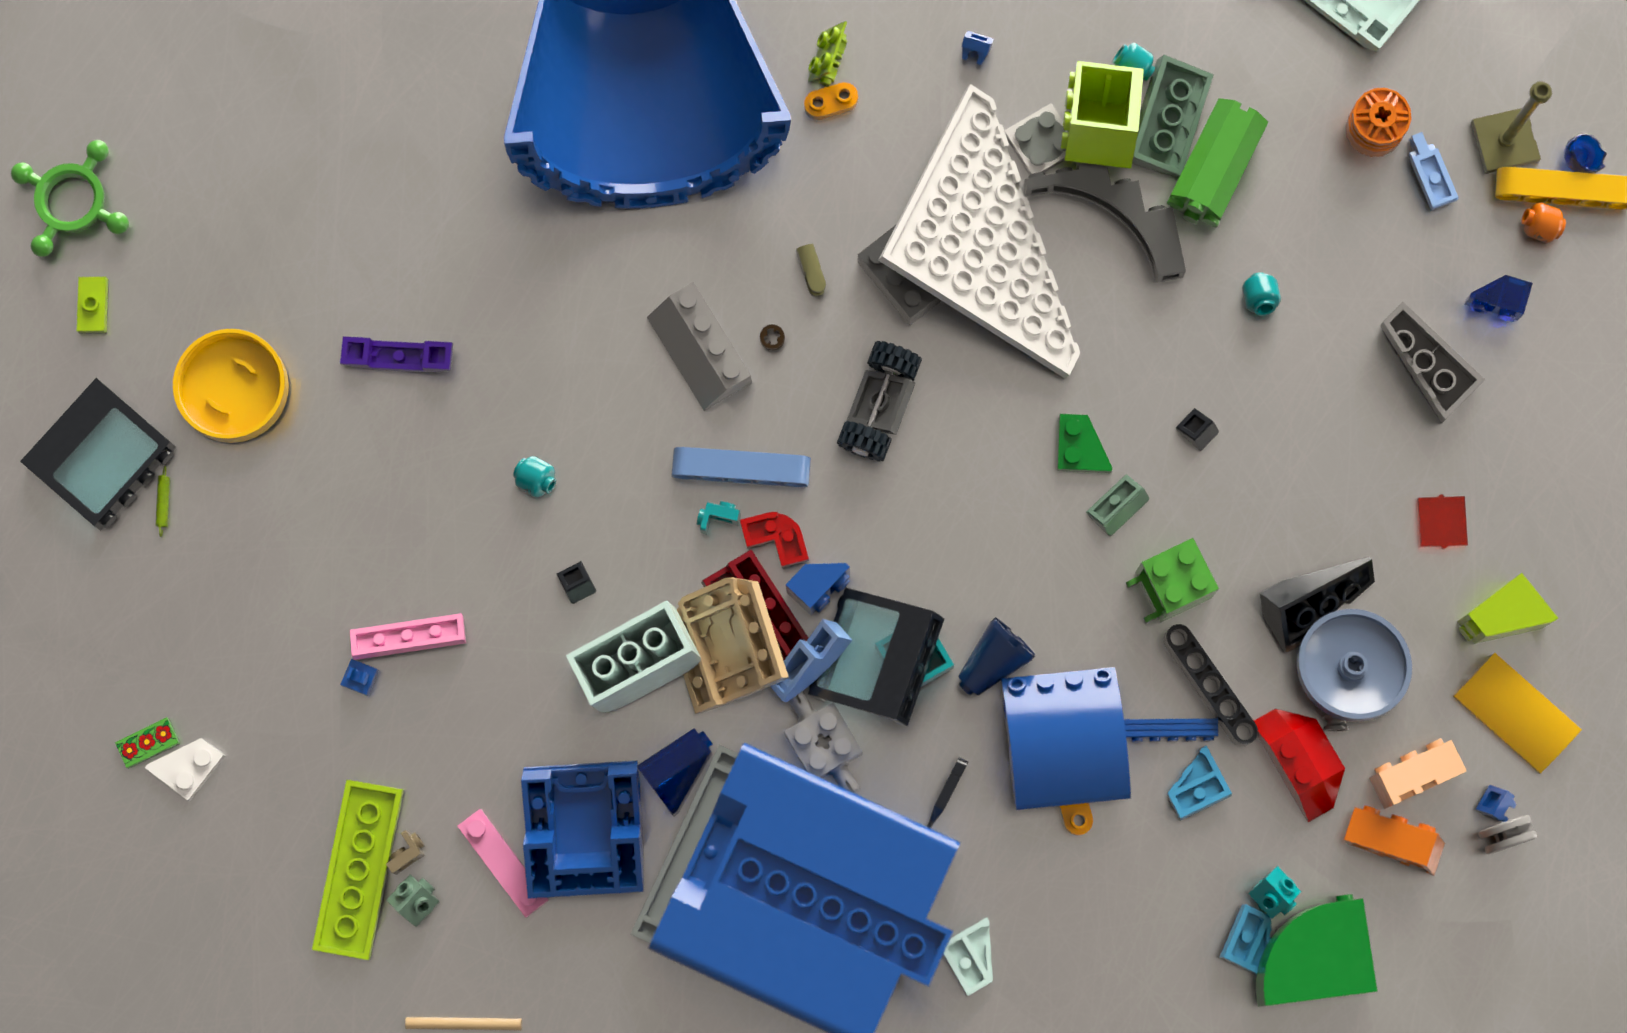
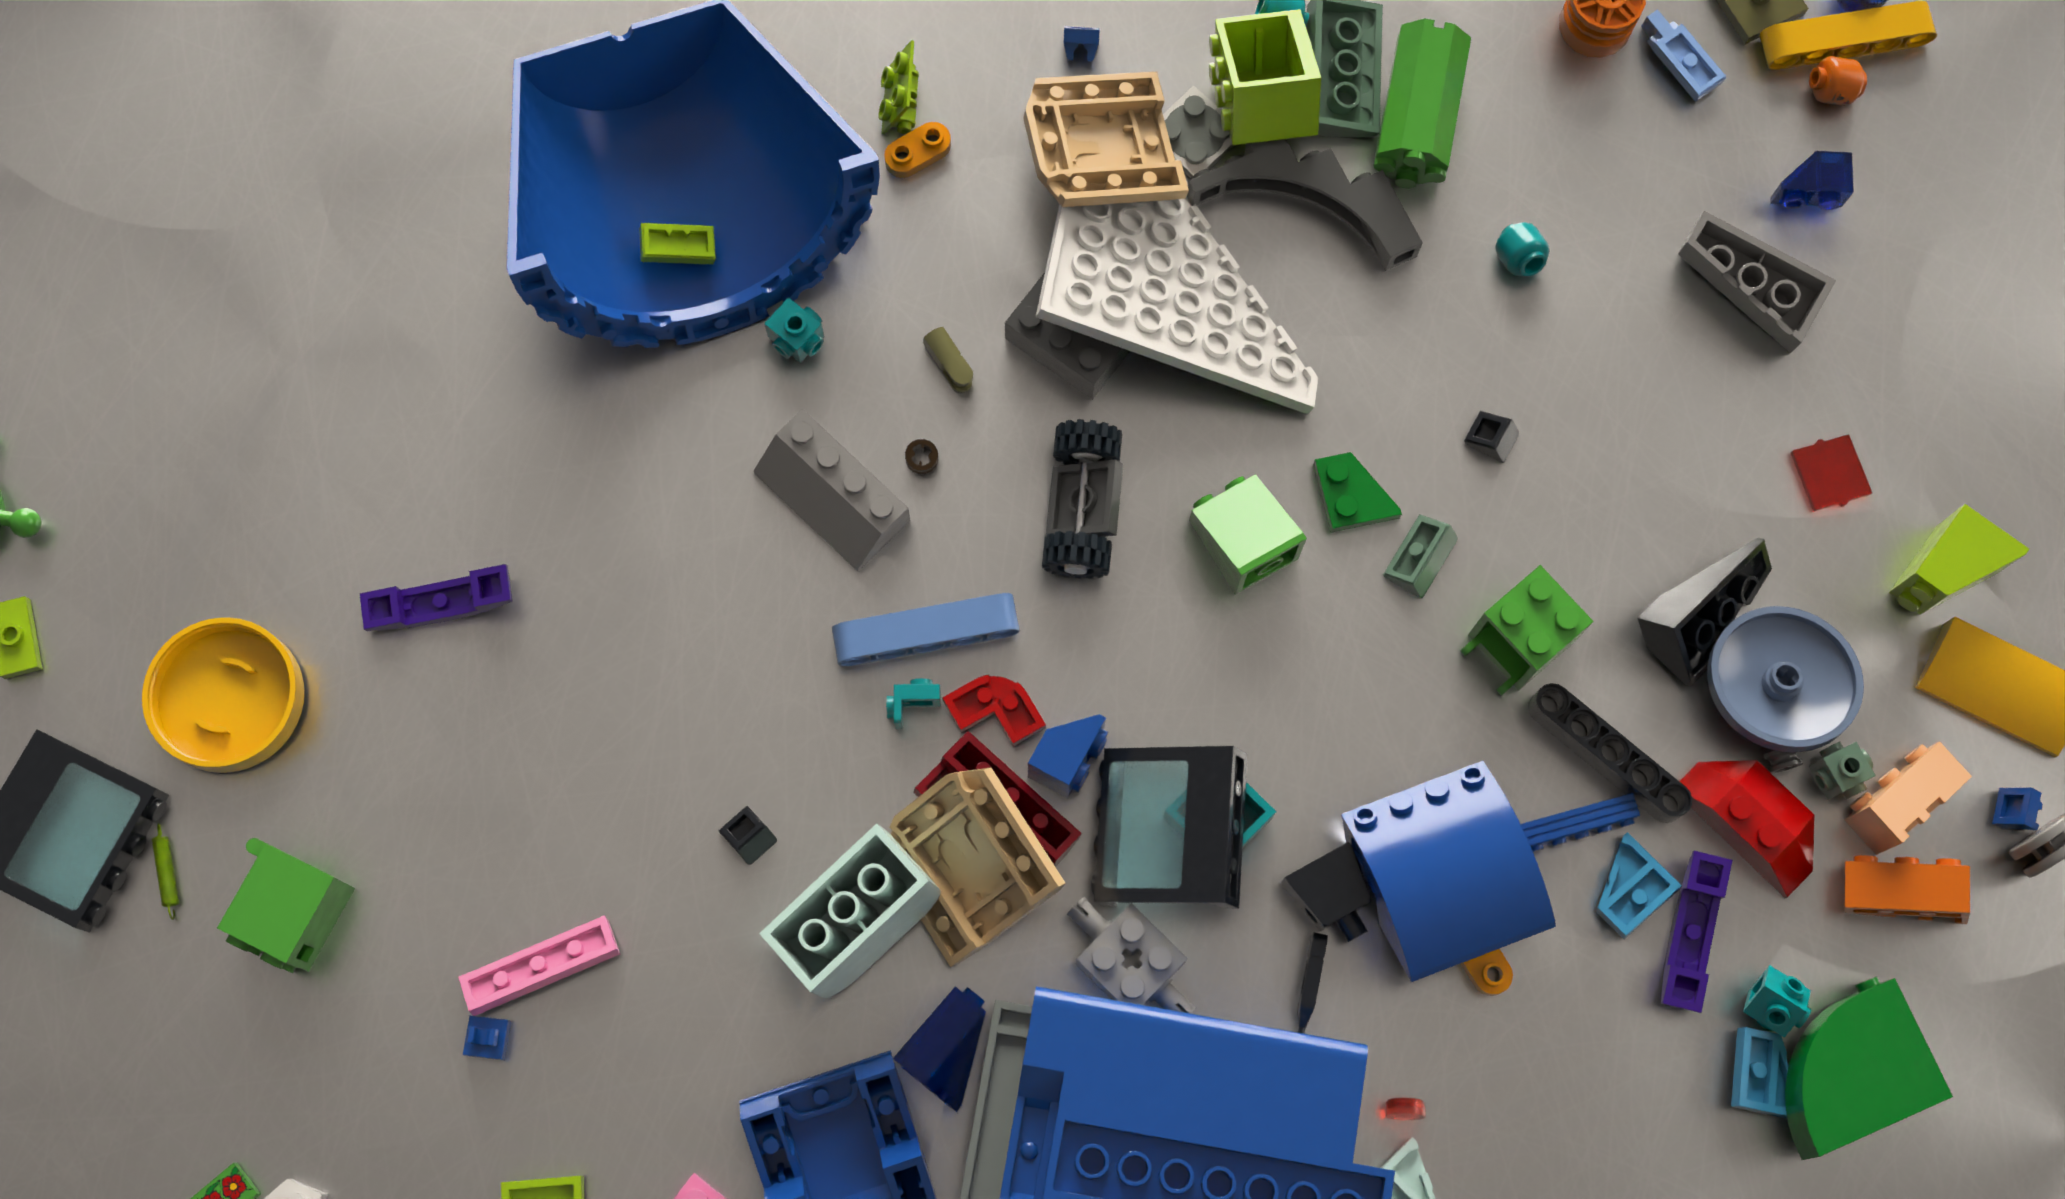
camera: 20 degrees left, 5 degrees down
teal head [513,456,557,498] -> none
medium blue slope [770,619,852,702] -> none
dark blue cone [958,617,1035,696] -> none
none -> bright green container [217,838,355,973]
none -> lime plate [639,223,716,265]
none -> teal brick [764,297,825,363]
none -> tan wedge [1023,72,1189,207]
none -> slope [1189,474,1307,595]
none -> black torso [1281,842,1371,942]
none -> clear red tile [1386,1098,1426,1120]
none -> dark purple slope [1661,851,1733,1013]
none -> sand green brick [1809,741,1876,800]

